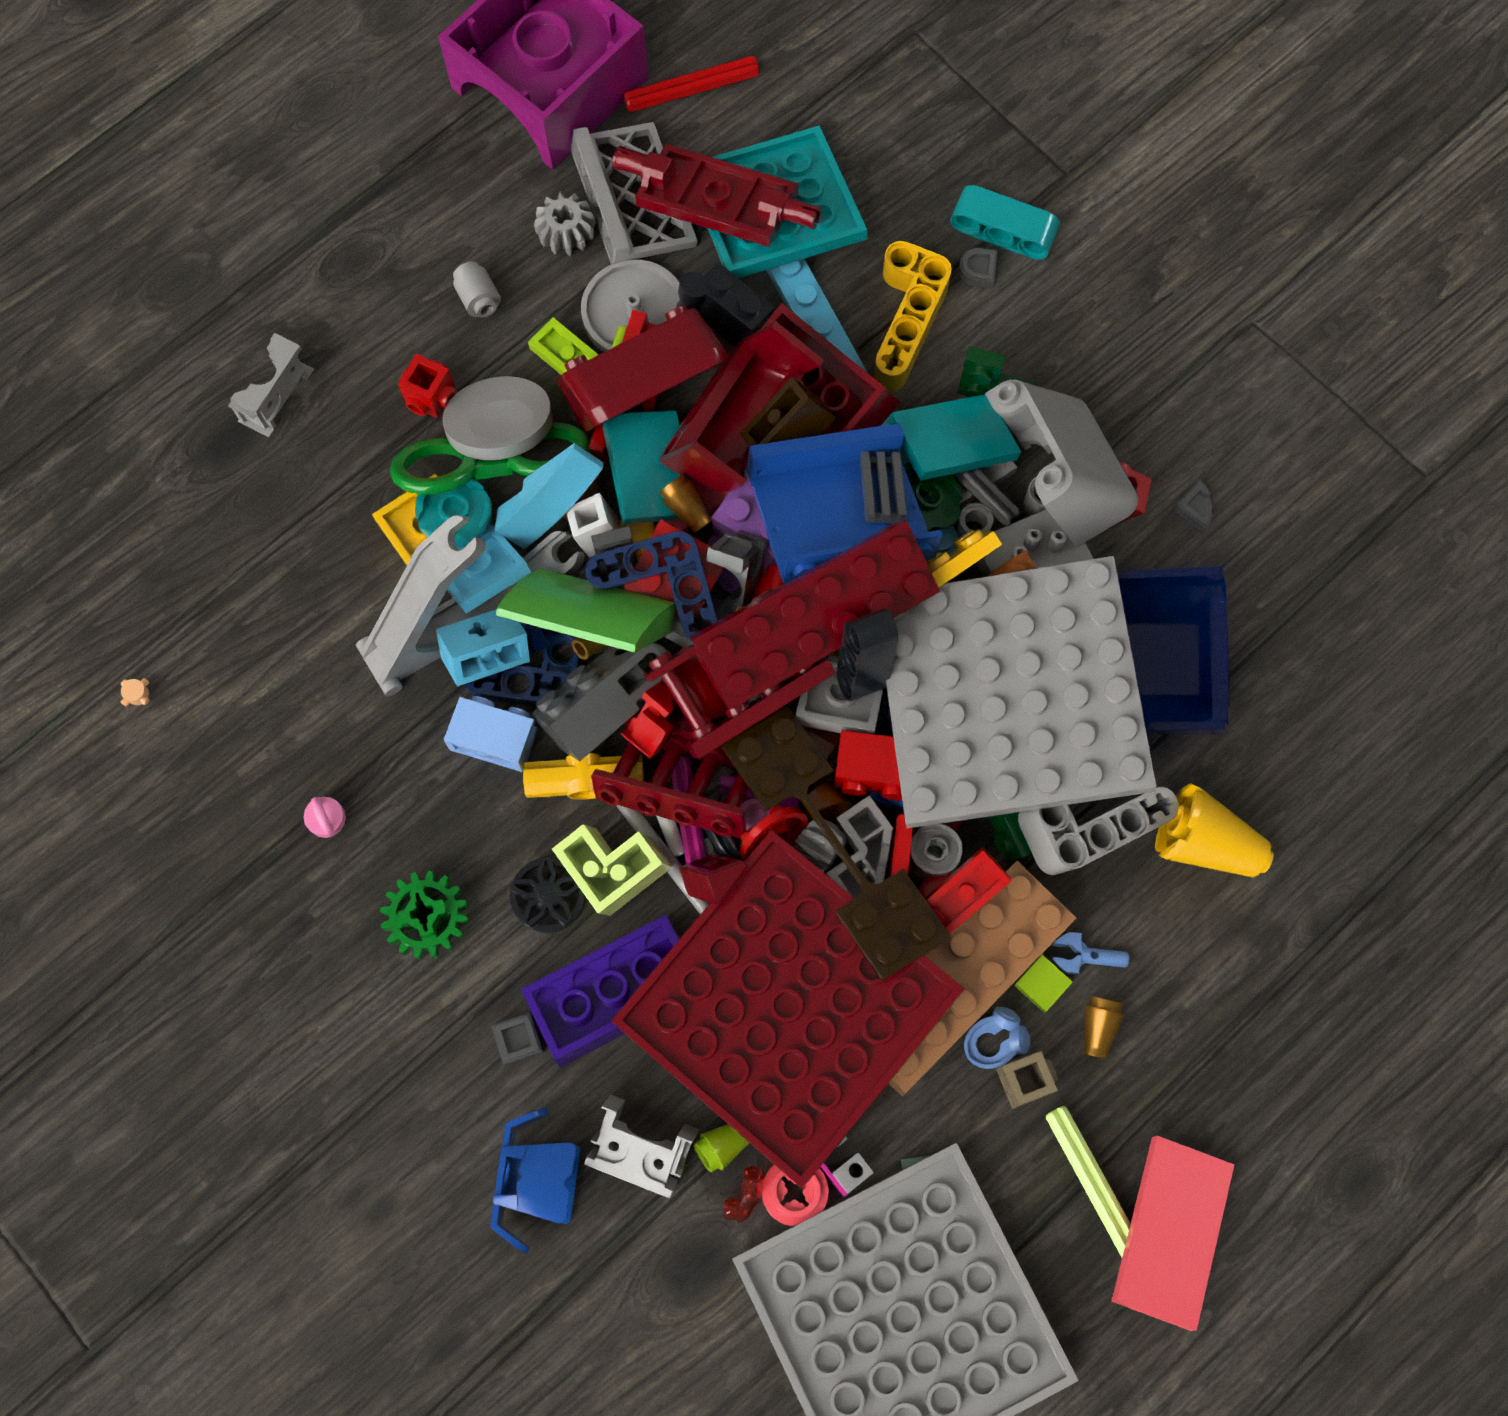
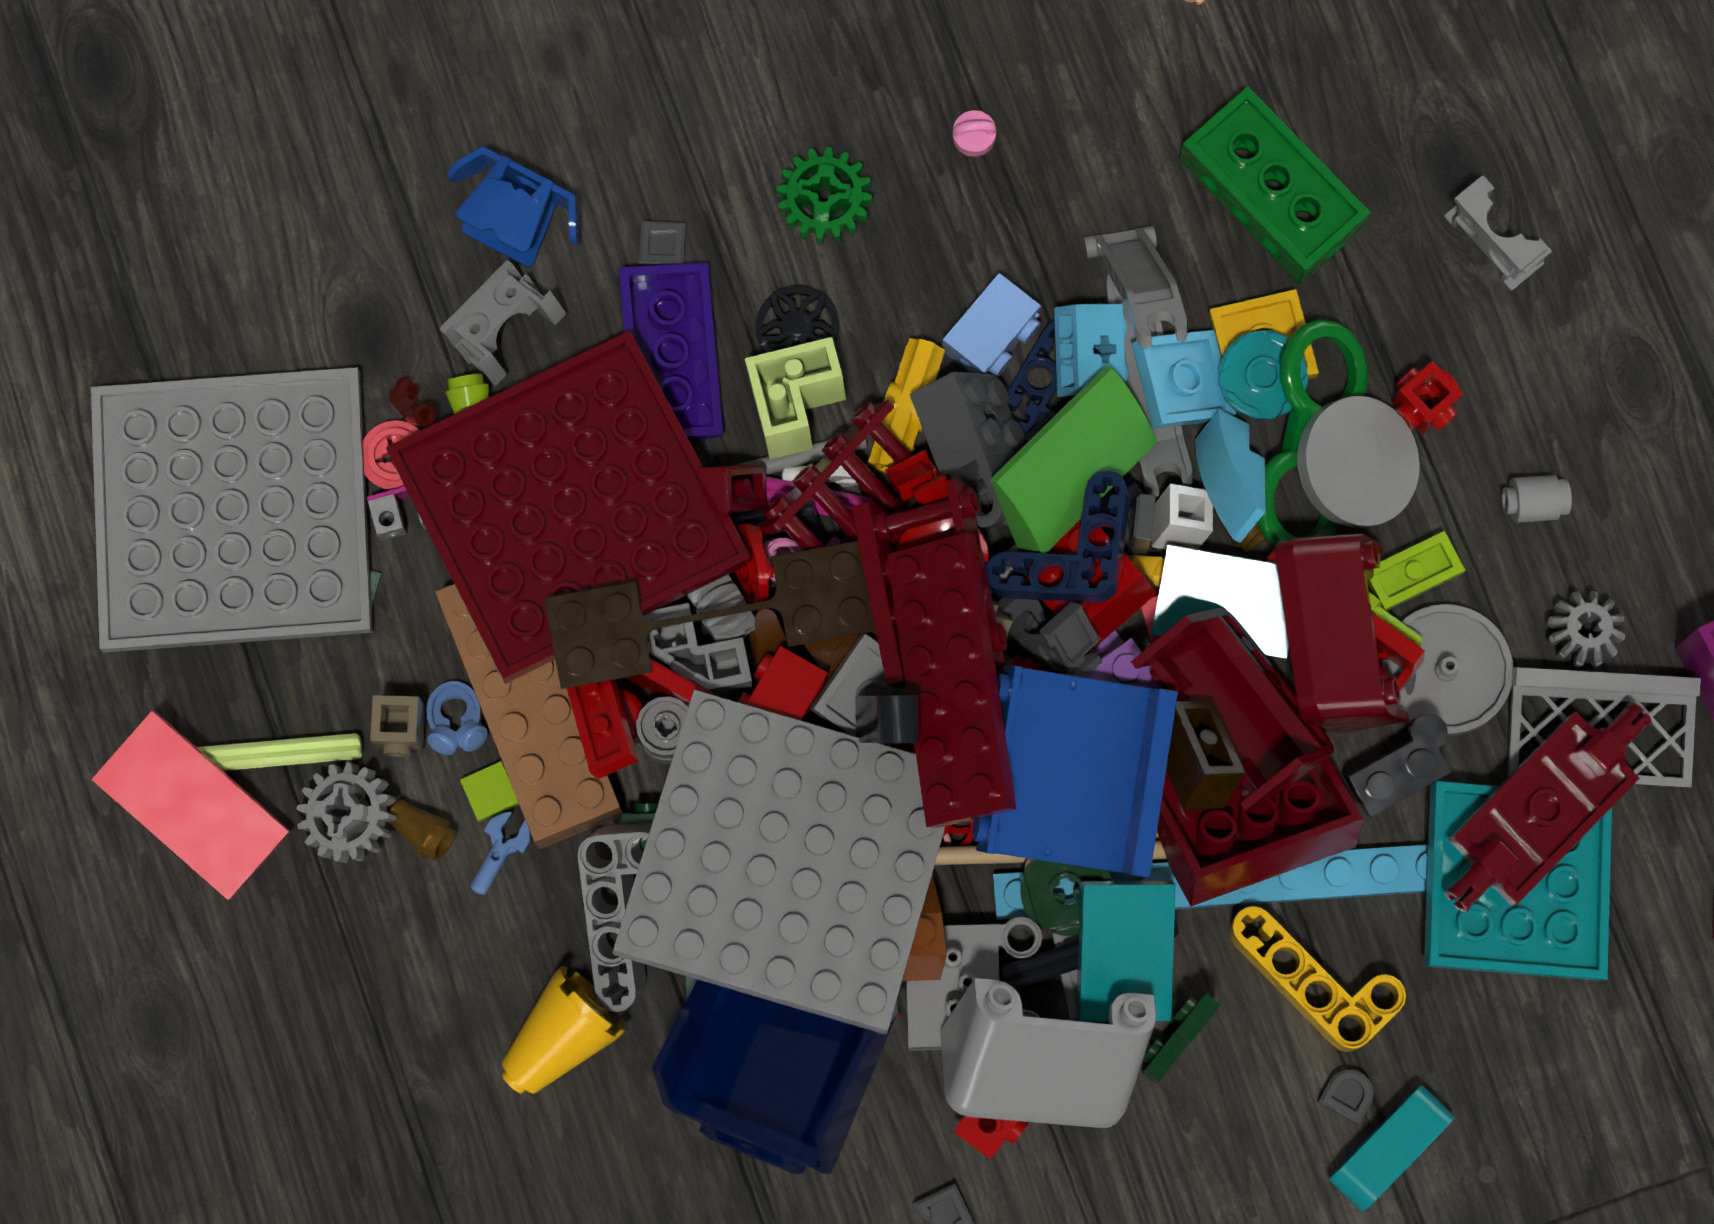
camera: 115 degrees right, 5 degrees up
pearl gold cone [659,474,712,533] -> none
dark grey tile [860,451,907,523] -> none
yellow plate [926,529,1002,588] -> none
none -> light grey gear [297,763,397,863]
none -> green brick [1179,86,1371,285]

